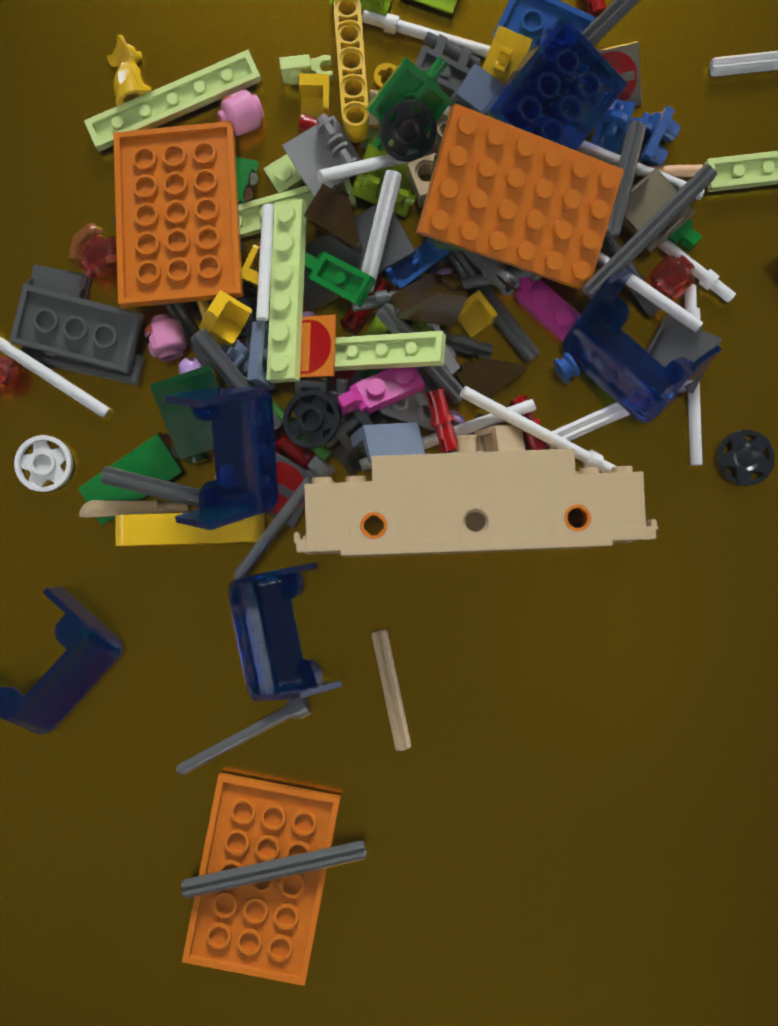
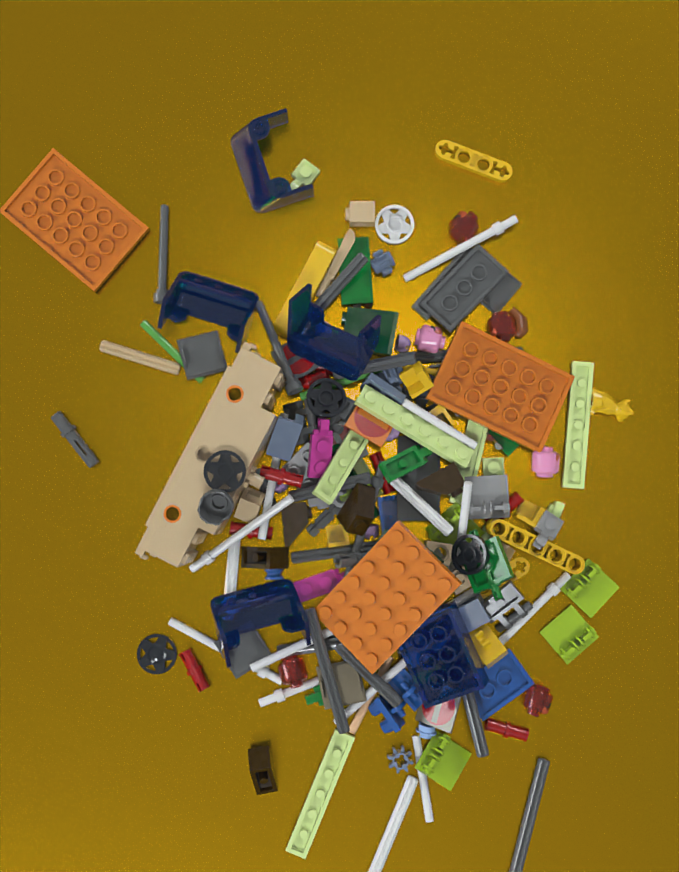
camera: 120 degrees right, 0 degrees up
dark grey axle [181,841,367,899] -> none
none -> dark grey pin [51,411,99,468]
none -> bright green bar [140,319,205,383]
none -> dark grey piece [176,330,228,380]
none -> red pin [179,648,211,693]
none -> dark grey hair [197,489,234,526]
none -> black wheel [204,450,246,493]
none -> dark brown slope [241,546,289,569]
none -> yellowish green plate [287,158,321,196]
none -> tan brick [345,201,375,227]
none -> sand blue gear [370,249,396,276]
none -> sand blue gear [387,745,414,774]
none -> white bar [412,735,434,823]
none -> lime hinge [414,730,472,791]
none -> light blue plate [416,722,437,739]
none -> light grey plate [533,510,564,550]

